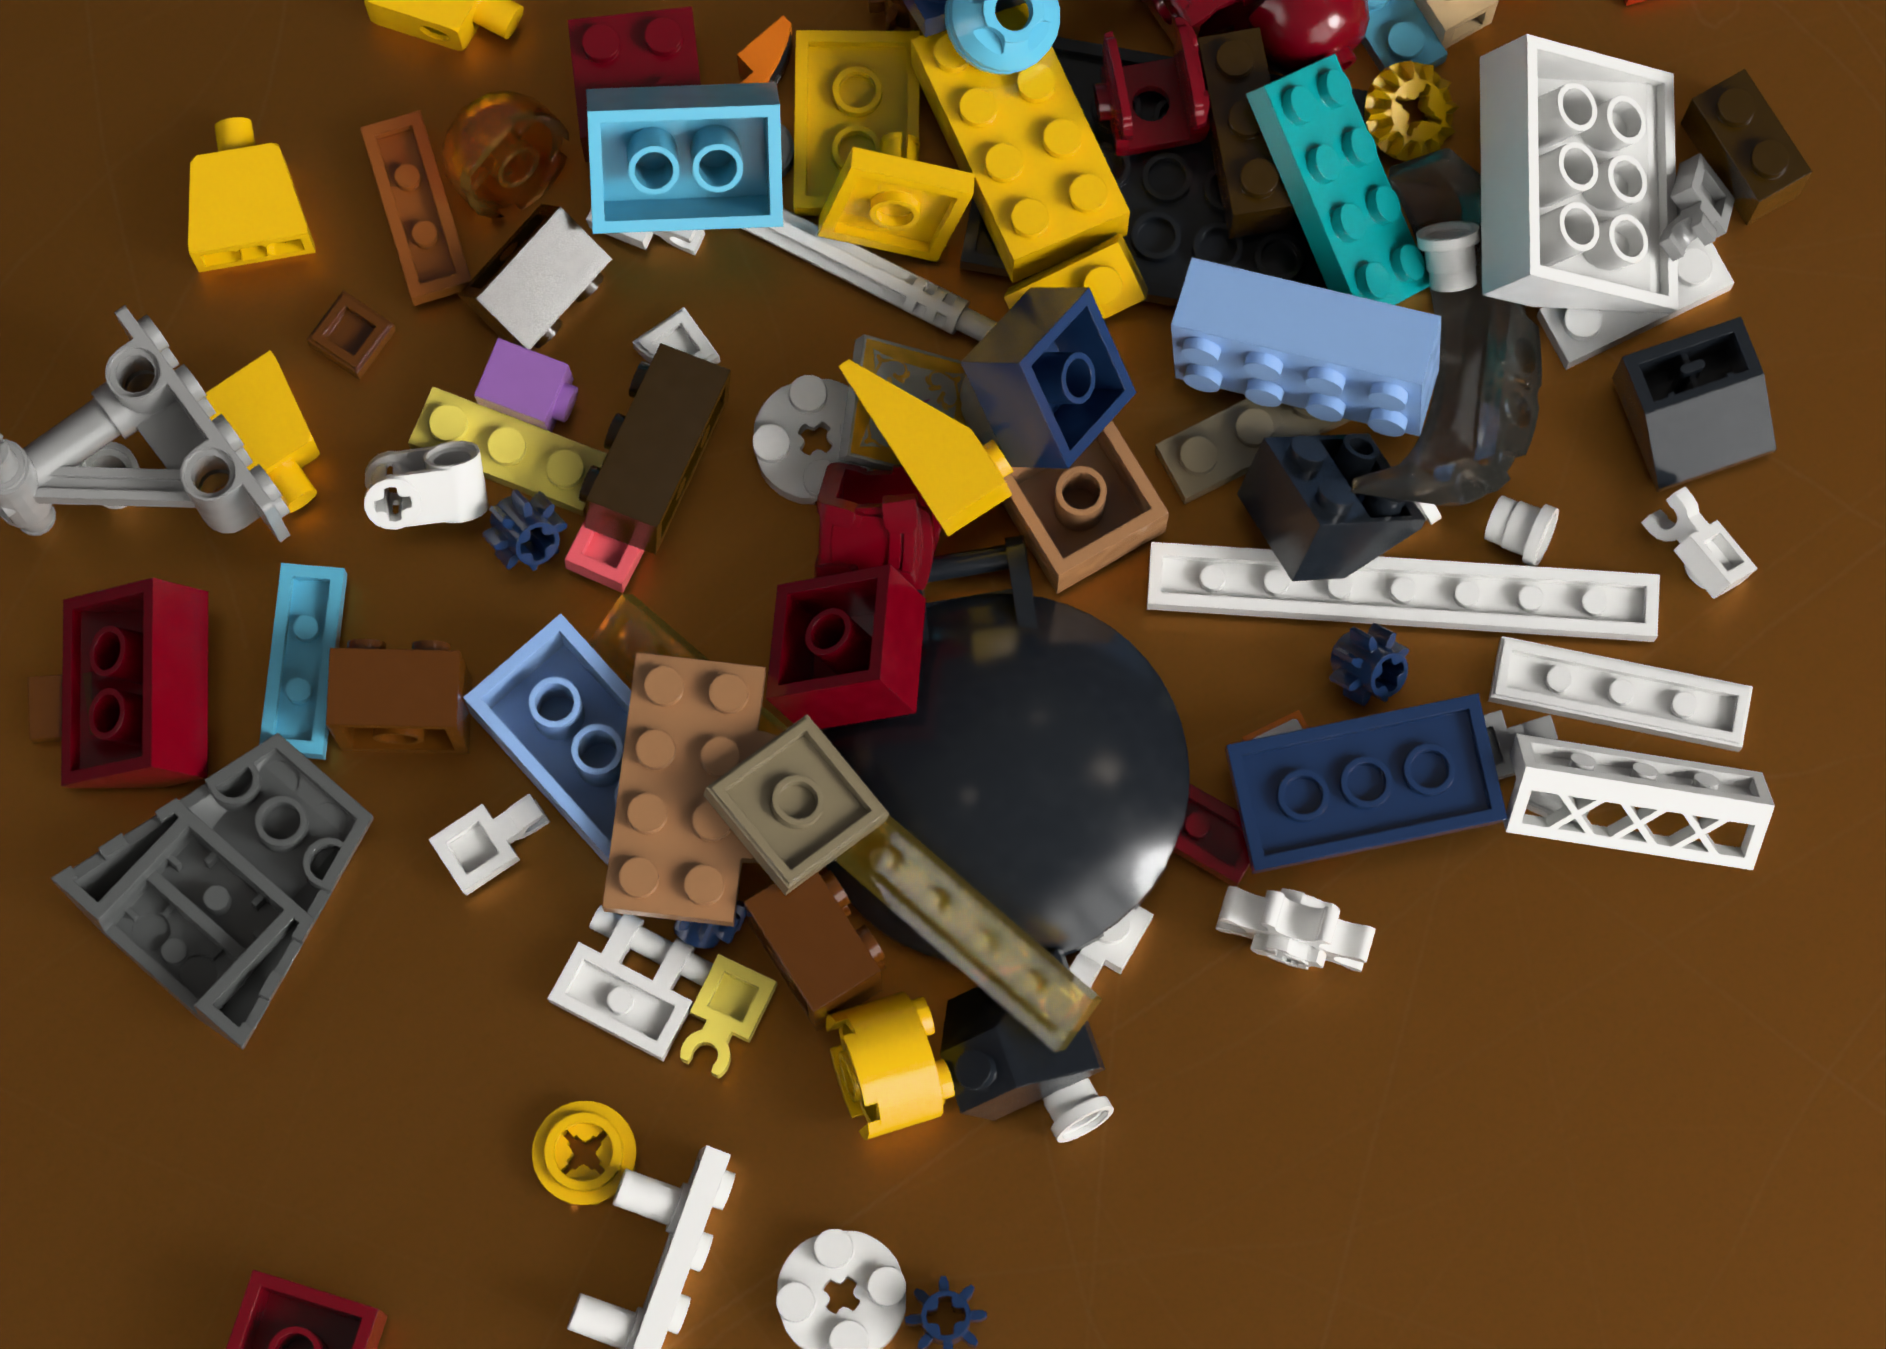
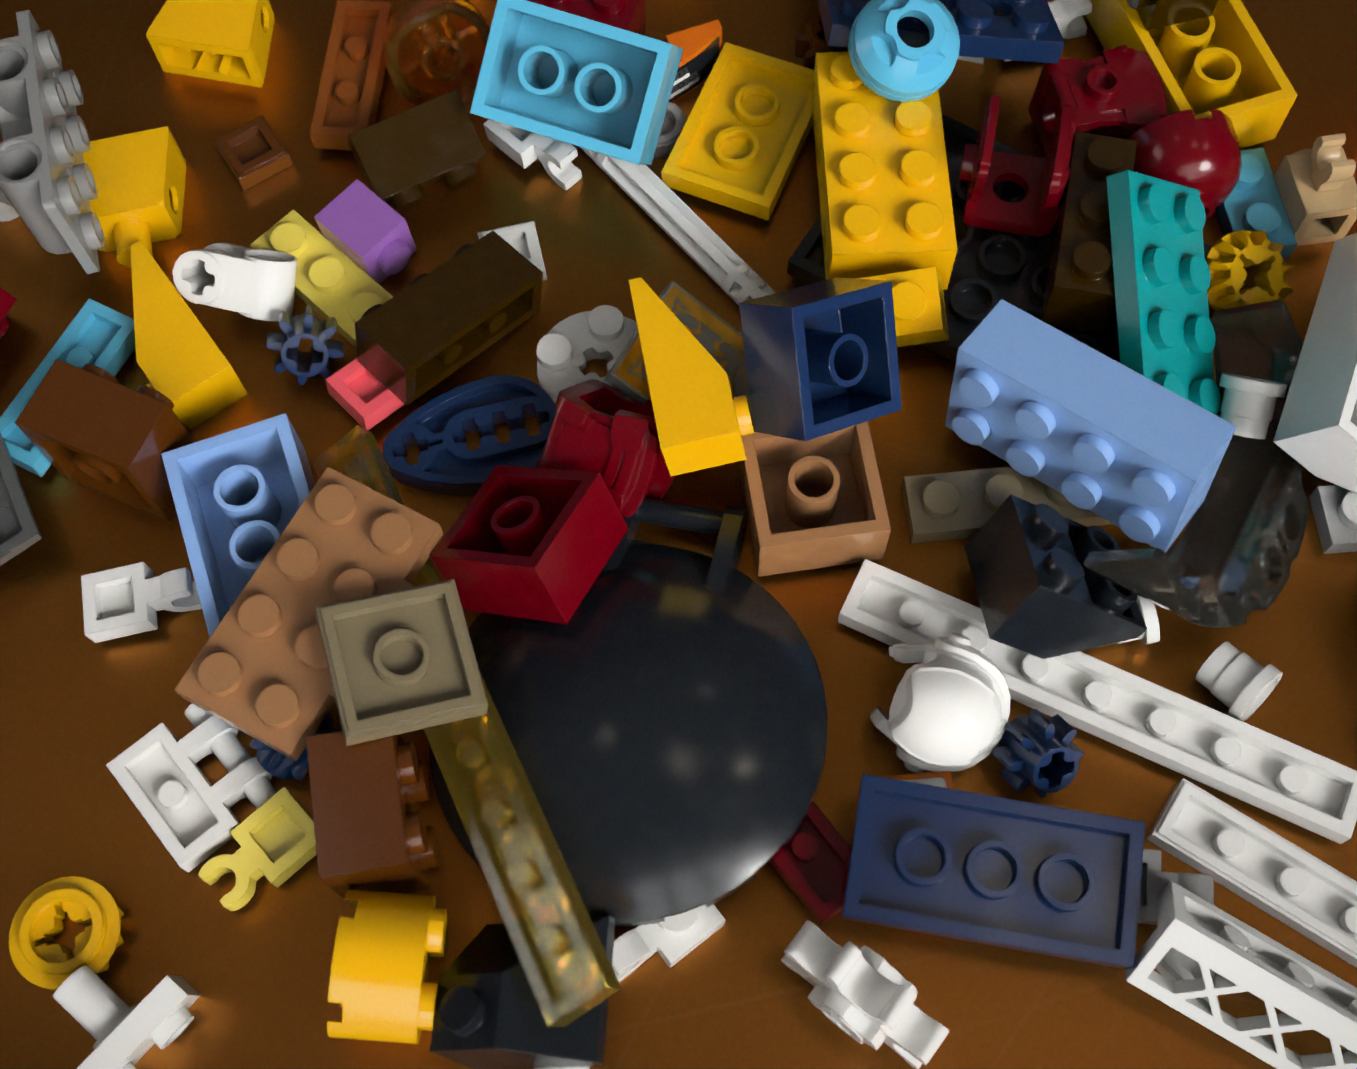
camera: 25 degrees right, 10 degrees down
yellow tile [817,132,975,262] -> none
none -> yellow slope [130,240,247,429]
none -> dark blue piece [383,375,556,496]
none -> white helmet [870,633,1010,773]

